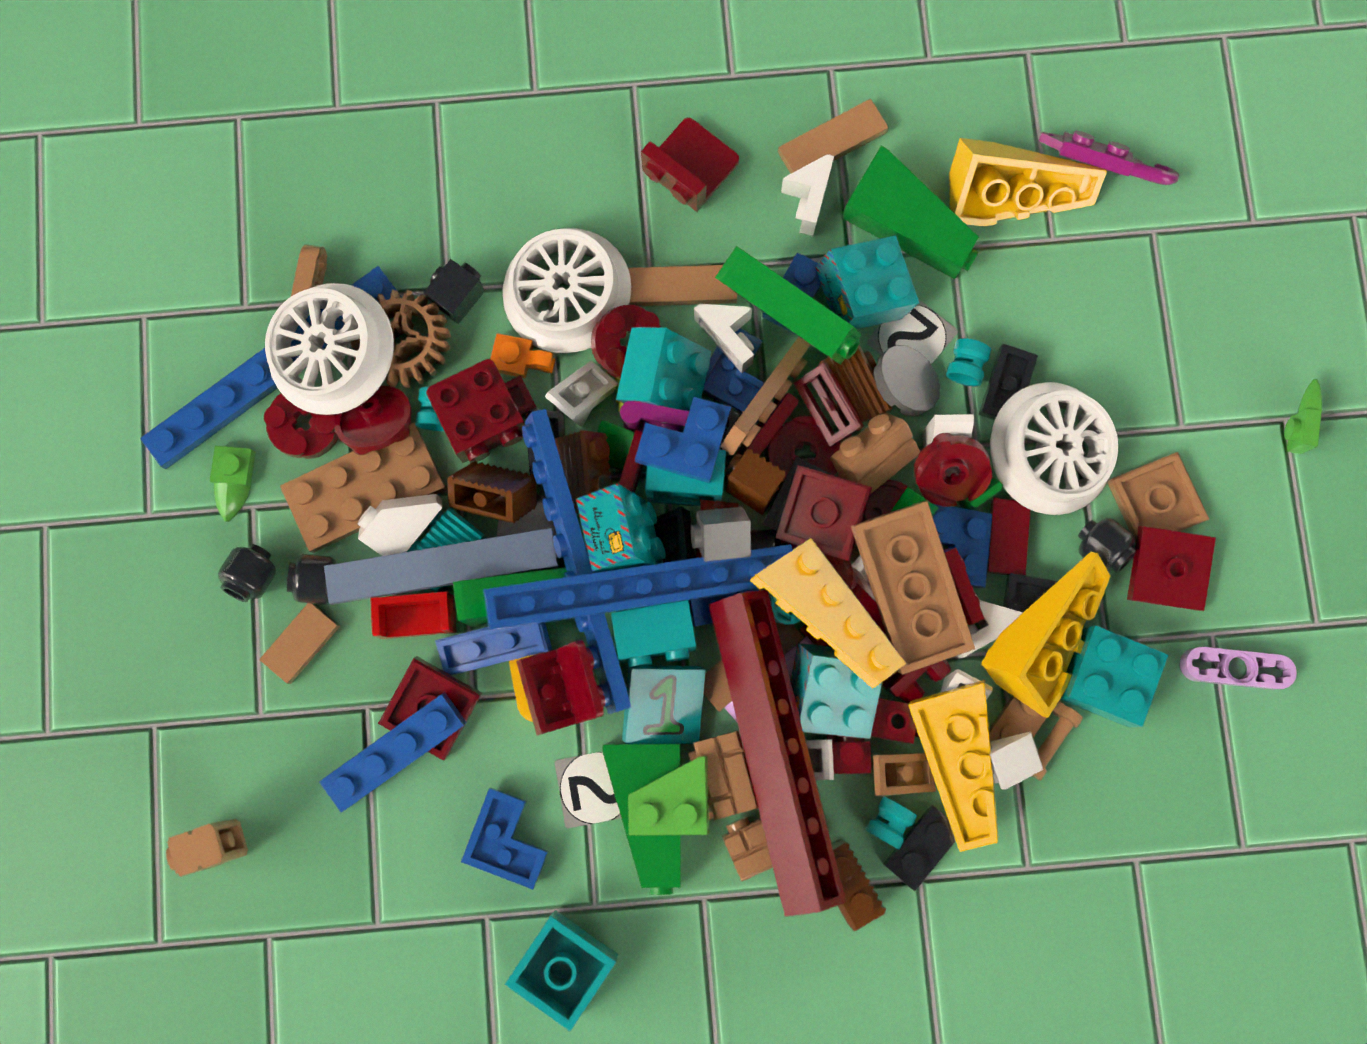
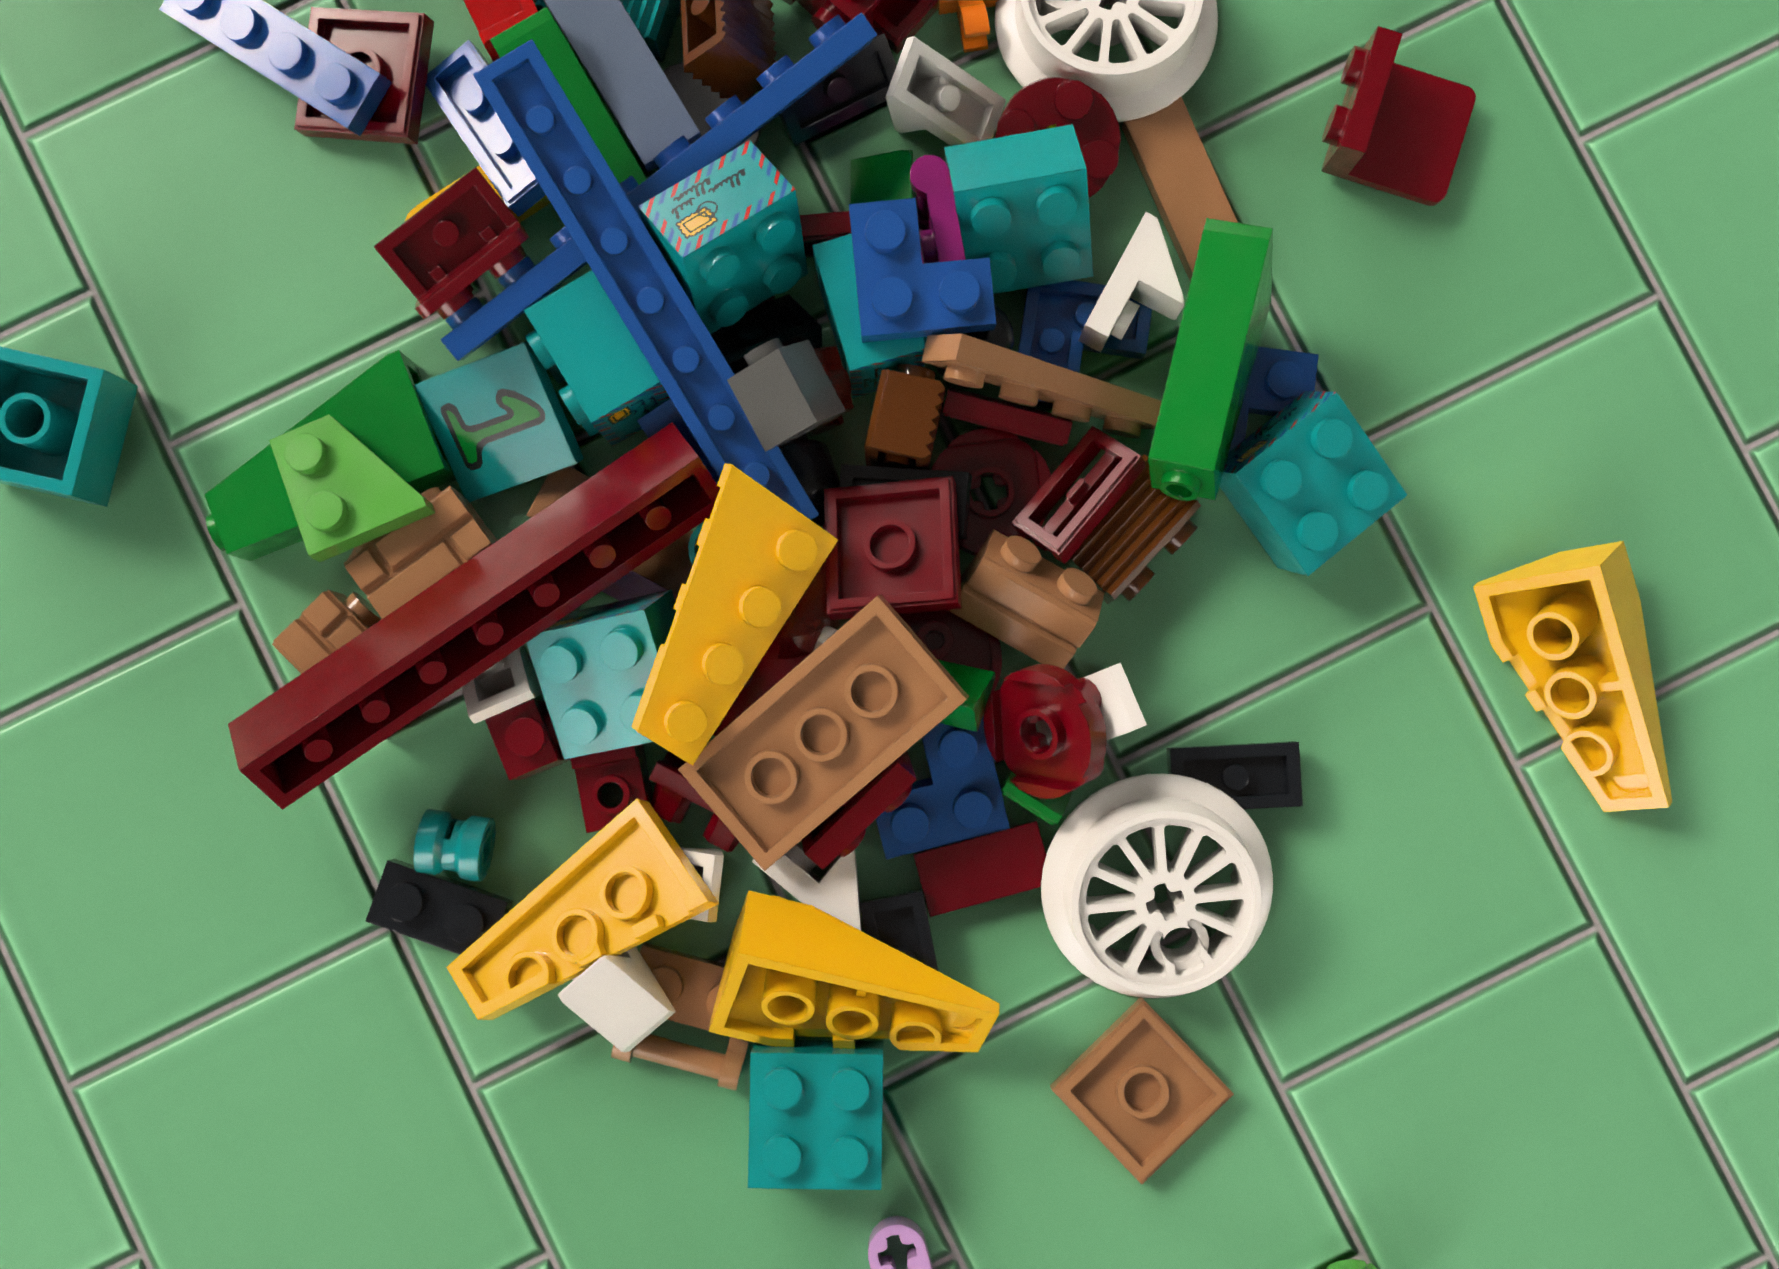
camera: 65 degrees right, 5 degrees up
blue plate [461,787,548,890] -> none
reddish brown brick [555,430,613,514] -> none
white sticker [555,752,621,828] -> none
medium nougat tile [778,98,889,174] -> none
white slope [781,155,834,236] -> none
reddish brown brick [832,840,886,931] -> none
green slope [842,145,979,279] -> none
sticker [867,299,958,364] -> none
medium nougat slope [873,753,936,796] -> none
tile [874,345,940,417] -> none
teal wheel [946,338,992,387] -> none
magenta plate [1038,131,1179,185] -> none
black head [1078,518,1137,573] -> none
dark red plate [1127,526,1216,612] -> none

